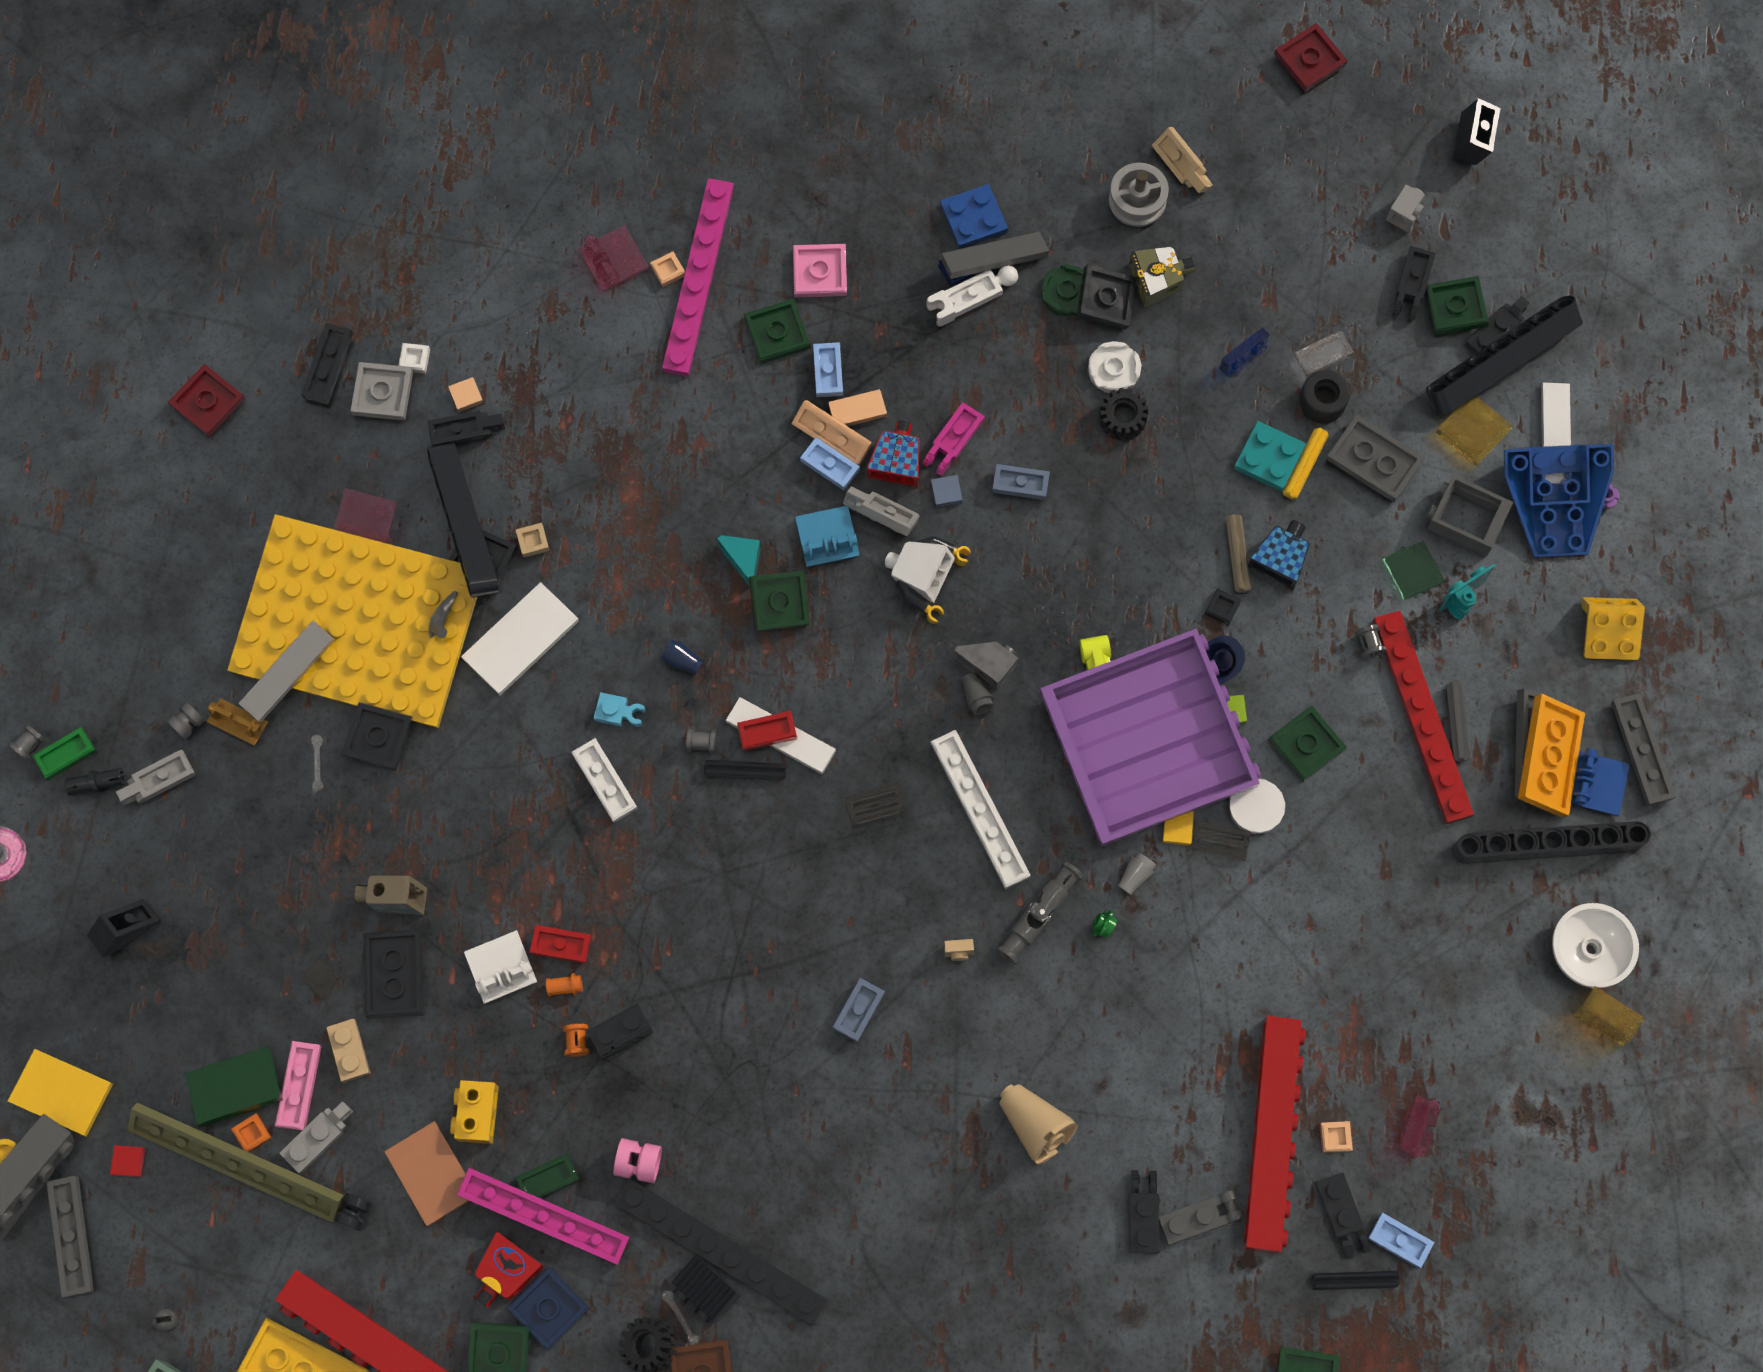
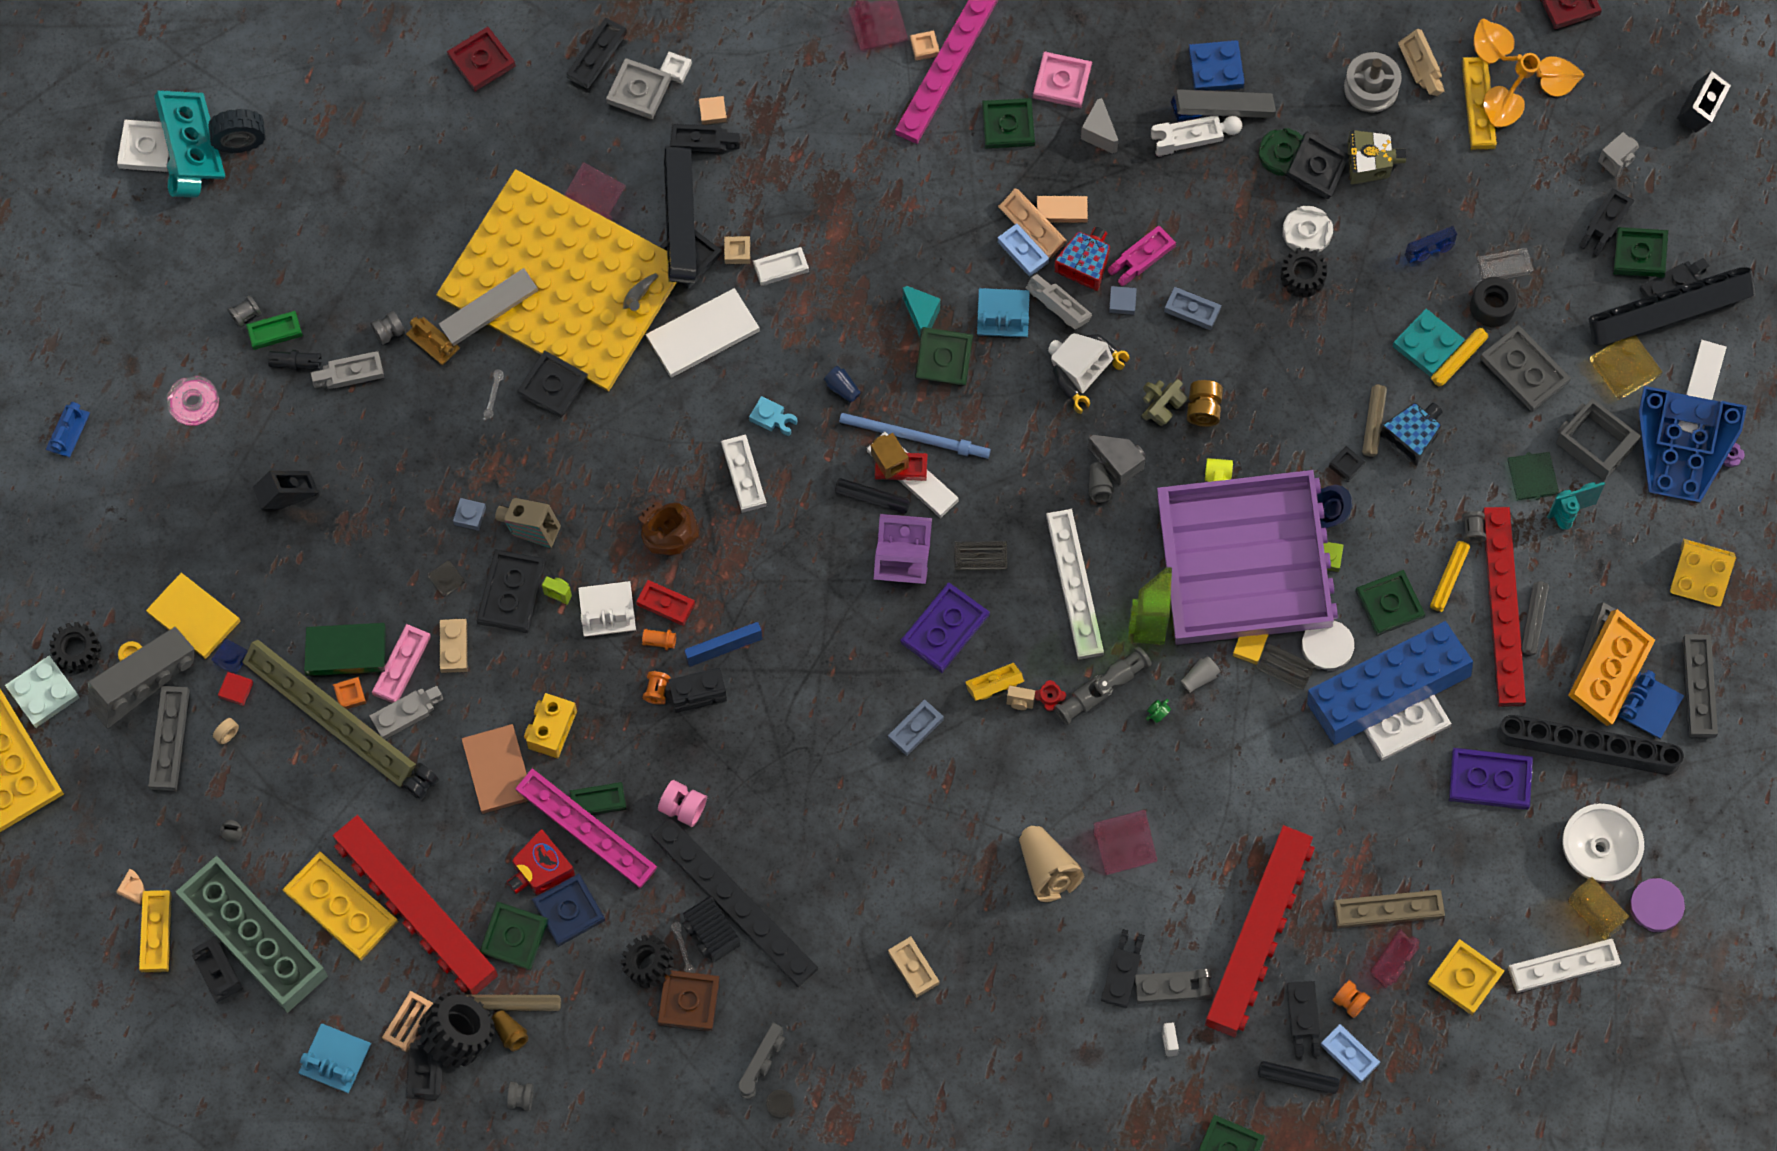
camera: 15 degrees right, 5 degrees down
flat silver bush [686,727,717,754] -> none
light blue plate [813,342,843,397] -> none
light nougat tile [1320,1121,1353,1153] -> none
none -> clear blue plate [212,639,248,674]
none -> tan tile [213,718,239,744]
none -> sand blue plate [453,498,486,531]
none -> lime plate [542,576,572,605]
none -> reddish brown helmet [638,502,699,555]
none -> blue tile [684,622,762,667]
none -> white tile [753,247,809,286]
none -> medium blue bar [839,413,991,459]
none -> pearl gold brick [871,433,909,479]
none -> medium lavender piece [874,514,932,584]
none -> tan plate [888,937,939,998]
none -> dark purple tile [901,582,990,673]
none -> yellow plate [965,663,1024,701]
none -> red plate [1035,680,1066,711]
none -> light grey slope [1081,98,1118,153]
none -> clear pink hinge [1093,809,1157,875]
none -> clear neon green slope [1128,567,1172,645]
none -> olive hips [1141,378,1188,426]
none -> white tile [1162,1022,1179,1057]
none -> pearl gold wheel [1187,380,1223,427]
none -> blue brick [1307,621,1473,745]
none -> orange wheel [1332,980,1371,1018]
none -> dark tan tile [1333,890,1445,928]
none -> white tile [1364,695,1451,761]
none -> yellow plate [1427,939,1504,1016]
none -> yellow axle [1430,541,1470,612]
none -> dark purple tile [1449,748,1533,810]
none -> yellow tile [1462,57,1497,150]
none -> light orange plant [1474,18,1584,127]
none -> white tile [1508,939,1621,993]
none -> medium lavender tile [1629,878,1685,932]

